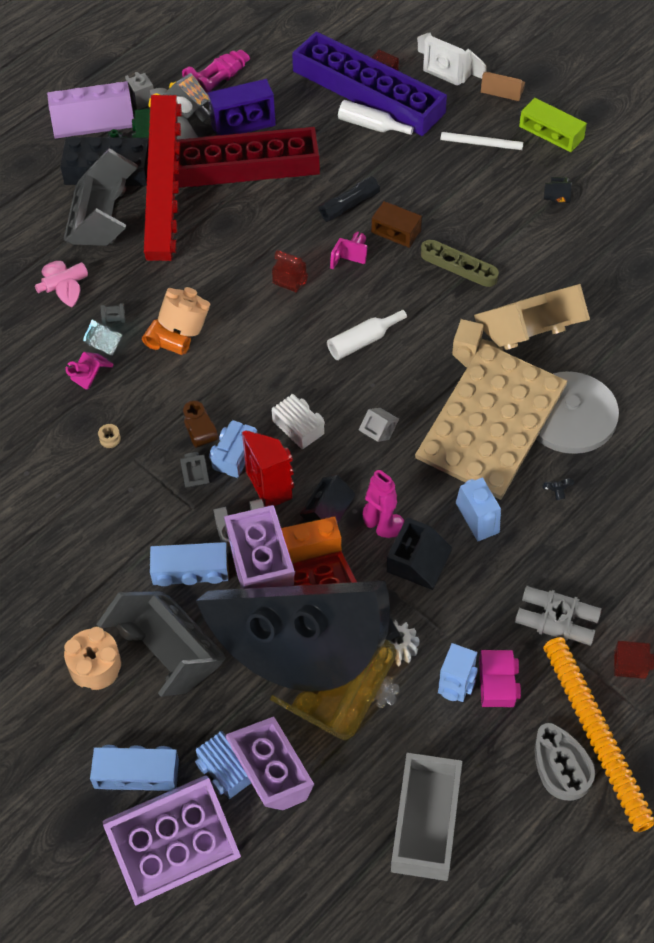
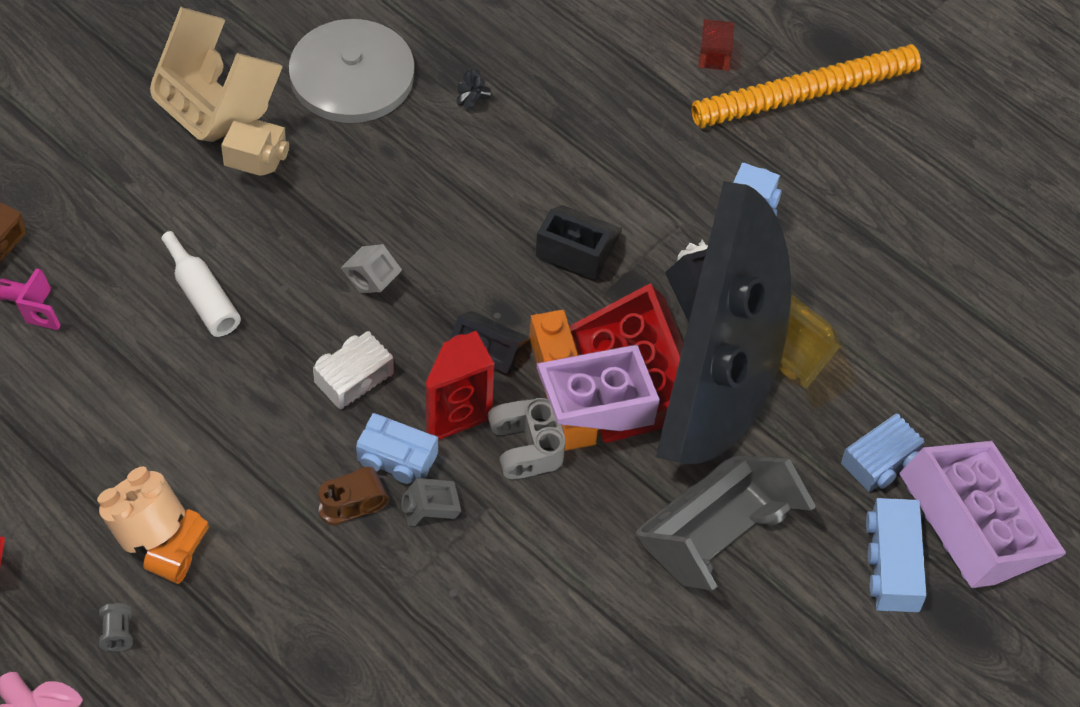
camera: 95 degrees left, 0 degrees up
light nougat brick [64,627,122,690] -> none
dark pink bracket [66,352,114,389] -> none
clear light blue panel [83,320,122,355] -> none
tan bush [98,424,121,448] -> none
light blue brick [150,542,229,586] -> none
lavender slope [226,717,314,810] -> none
clear red brick [272,250,308,293] -> none
dark pink piece [363,470,404,538] -> none
light grey piece [391,753,462,881] -> none
tan plate [415,342,567,500] -> none
olive beam [421,240,499,287] -> none
light blue torso [456,477,501,542] -> none
dark pink brick [479,650,521,707] -> none
light grey pin [515,586,602,646] -> none
light grey piece [535,723,595,801] -> none

